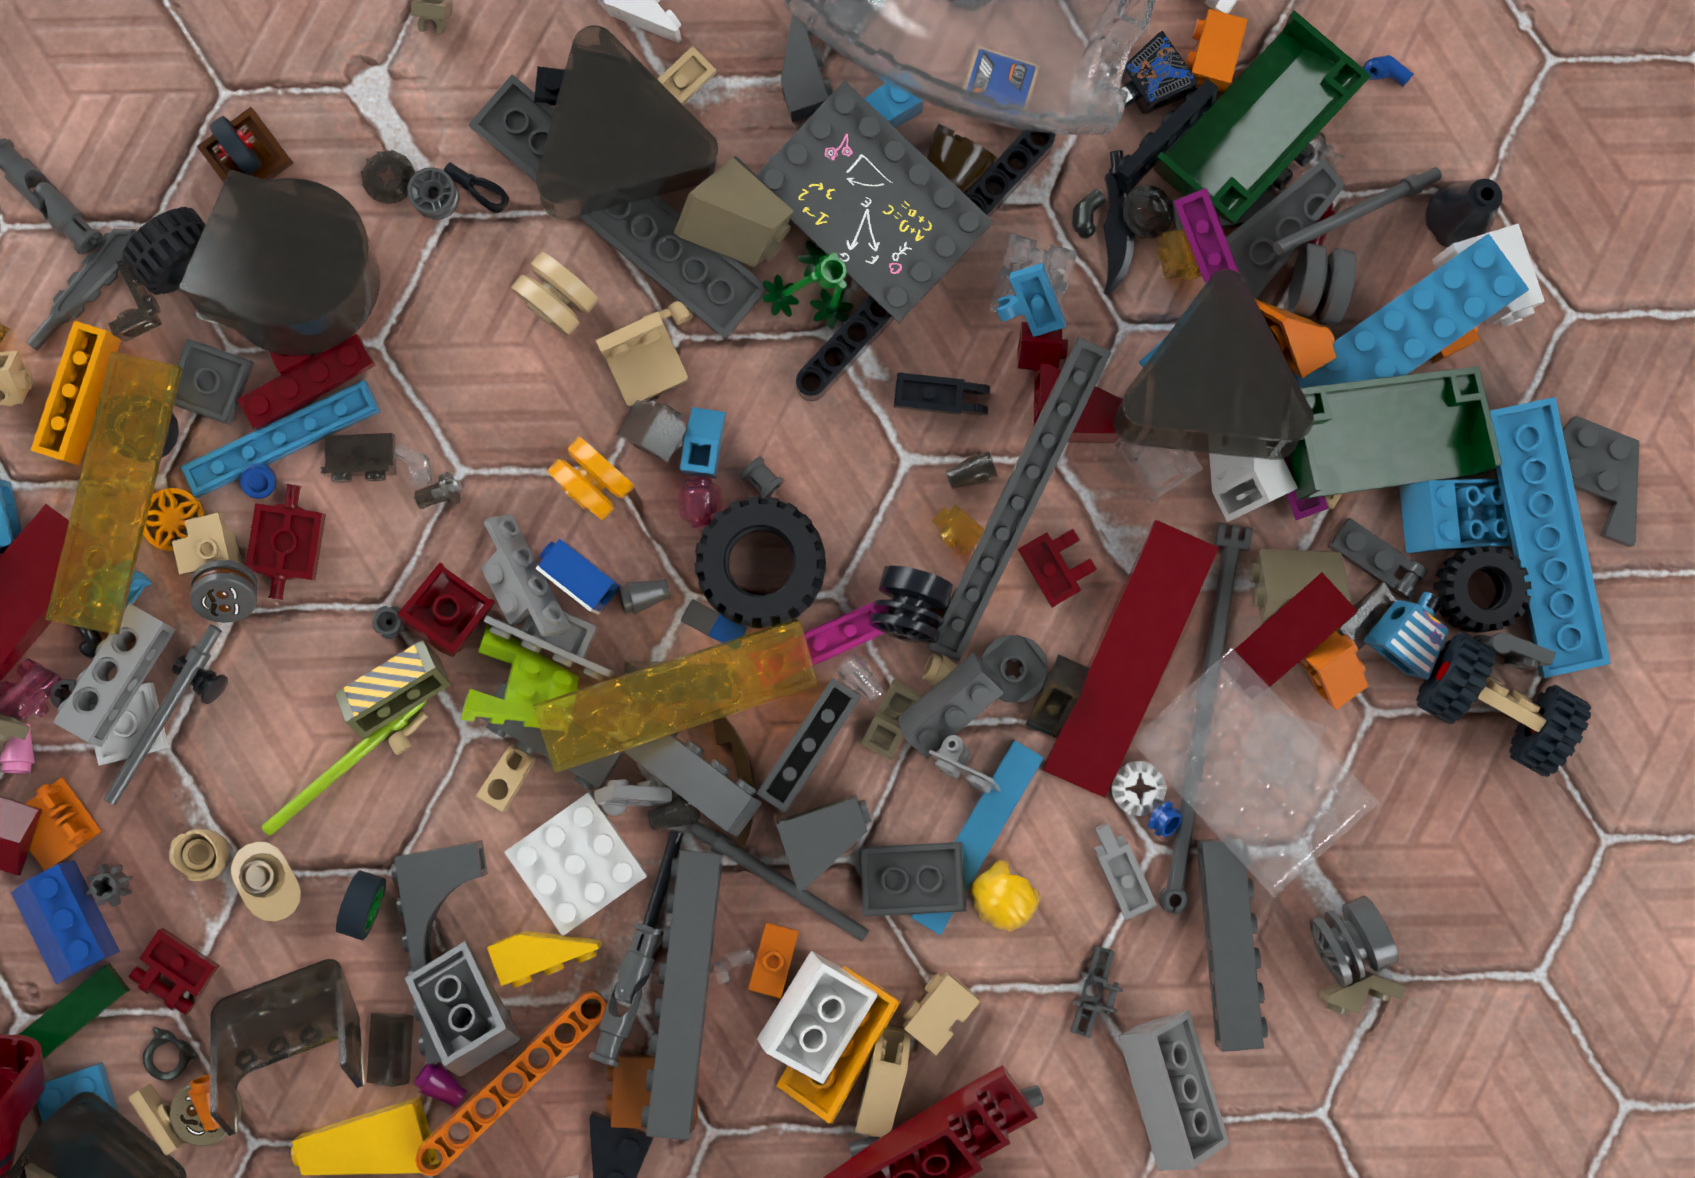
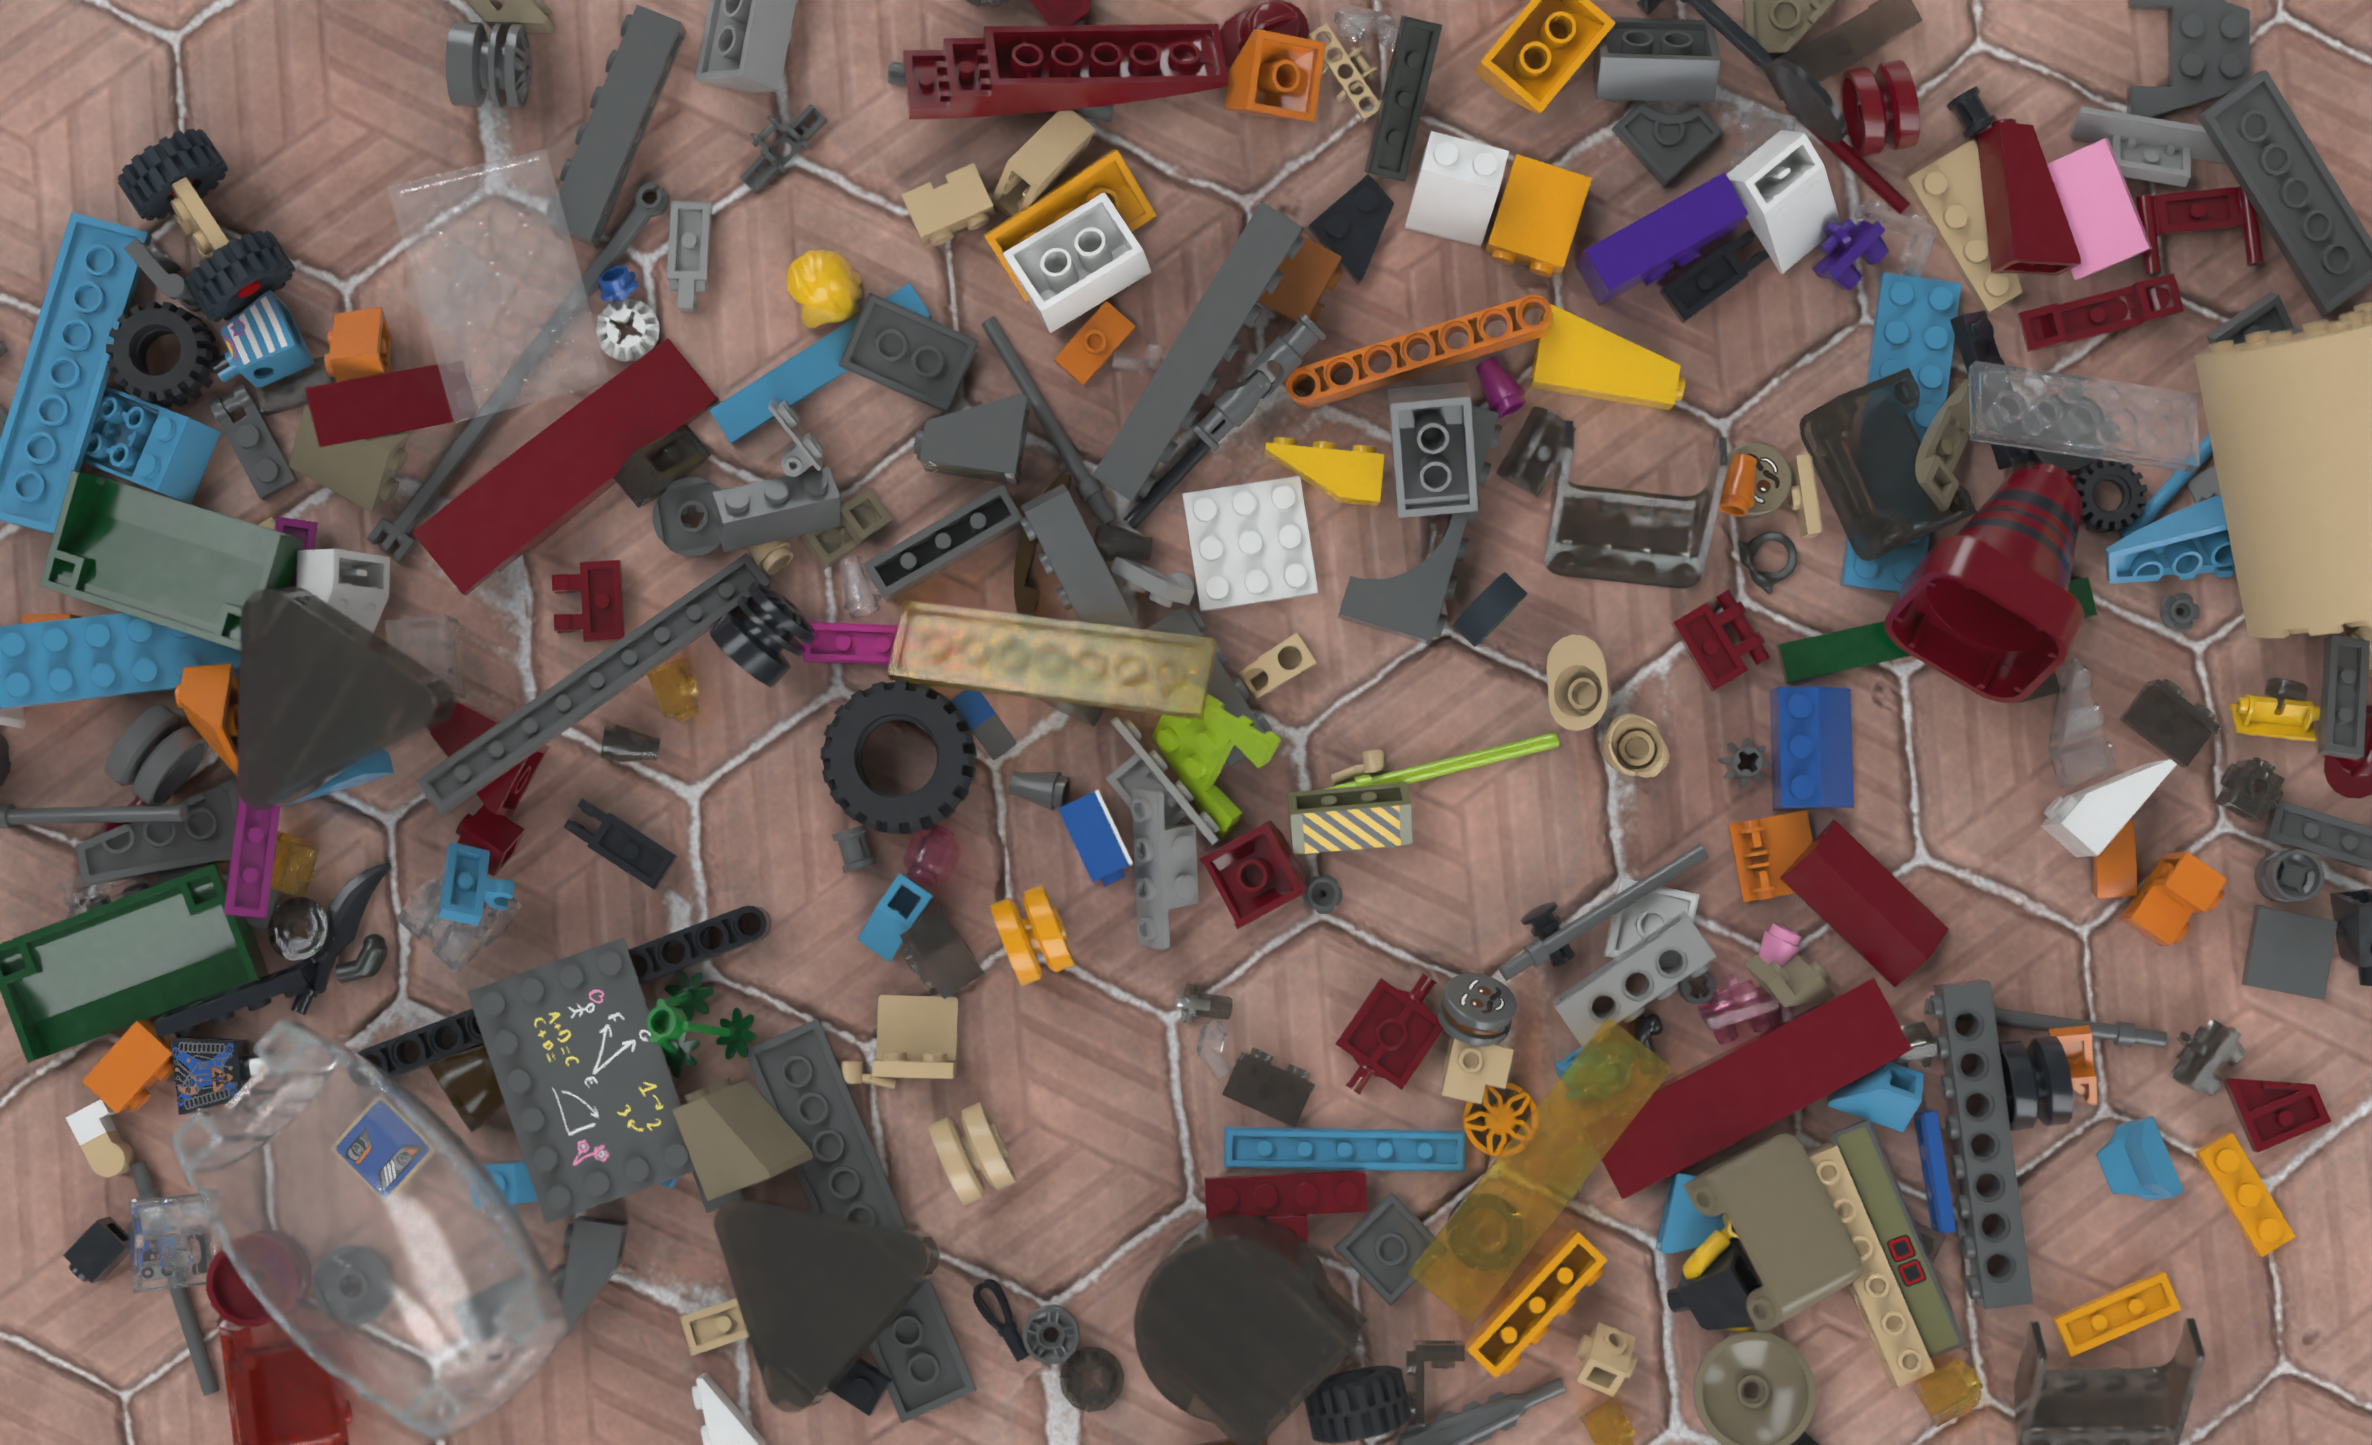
camera: 155 degrees left, 0 degrees up
blue tile [240,463,276,499] -> none

